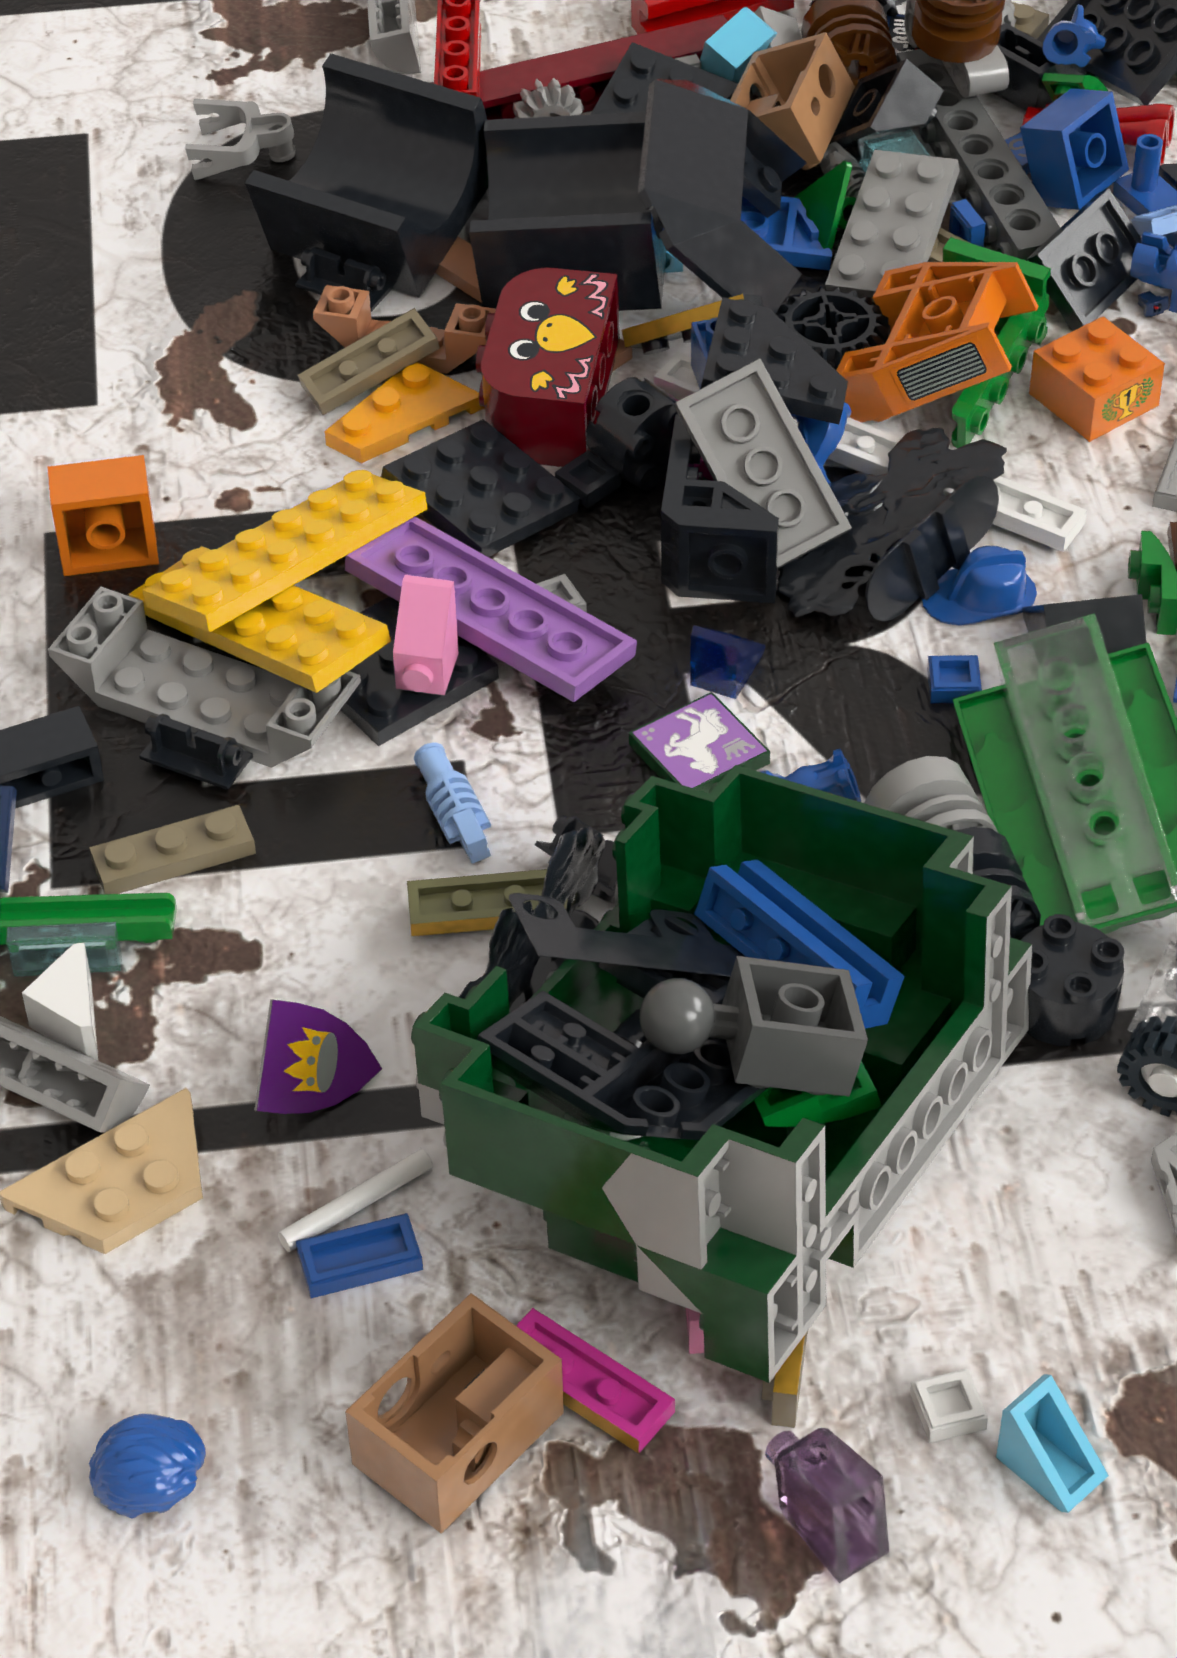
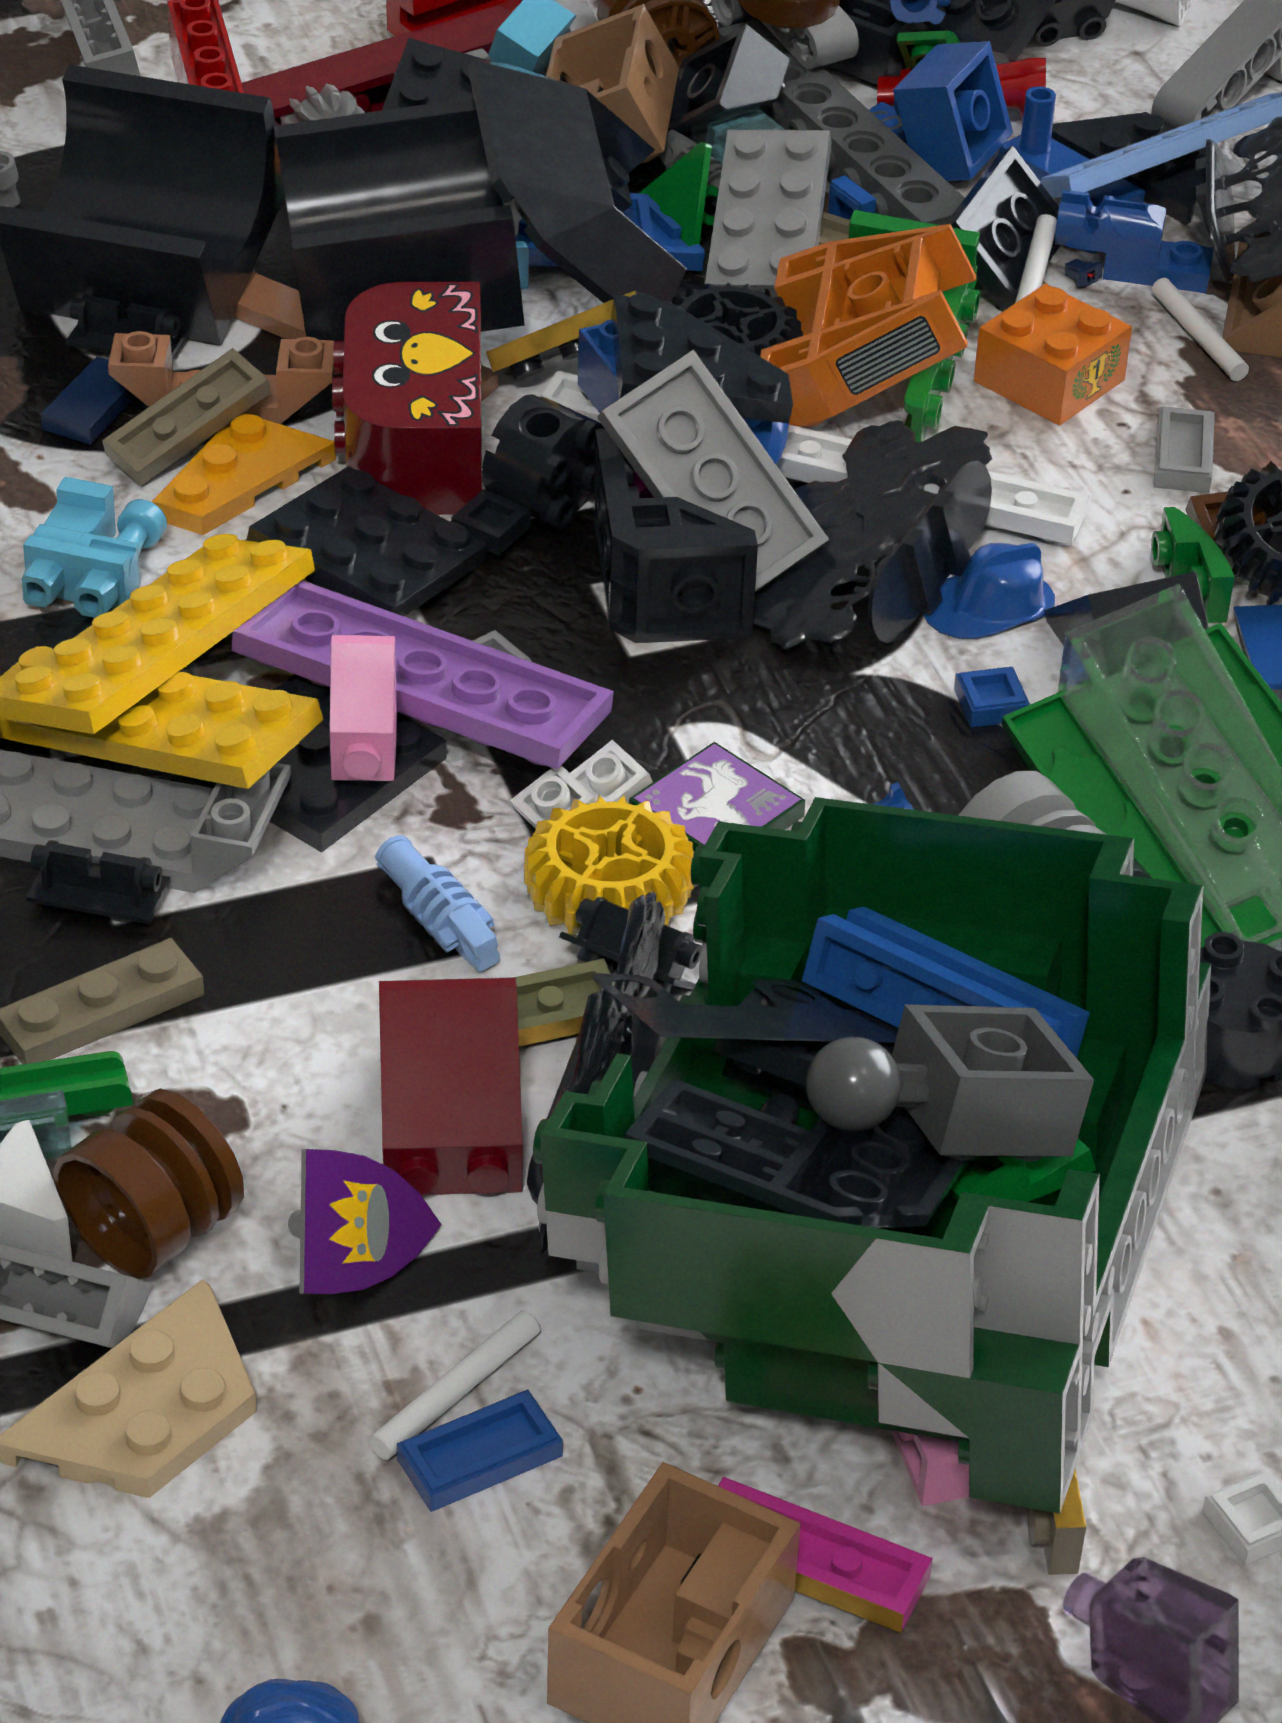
camera: 15 degrees left, 5 degrees down
clear blue slope [690,625,766,699] -> none
none -> medium azure hips [21,477,167,618]
none -> dark blue tile [41,356,136,444]
none -> reddish brown wheel [53,1088,244,1279]
none -> dark red slope [379,977,523,1196]
none -> white slope [510,740,653,828]
none -> yellow gear [524,794,694,935]
none -> white bar [1015,214,1057,303]

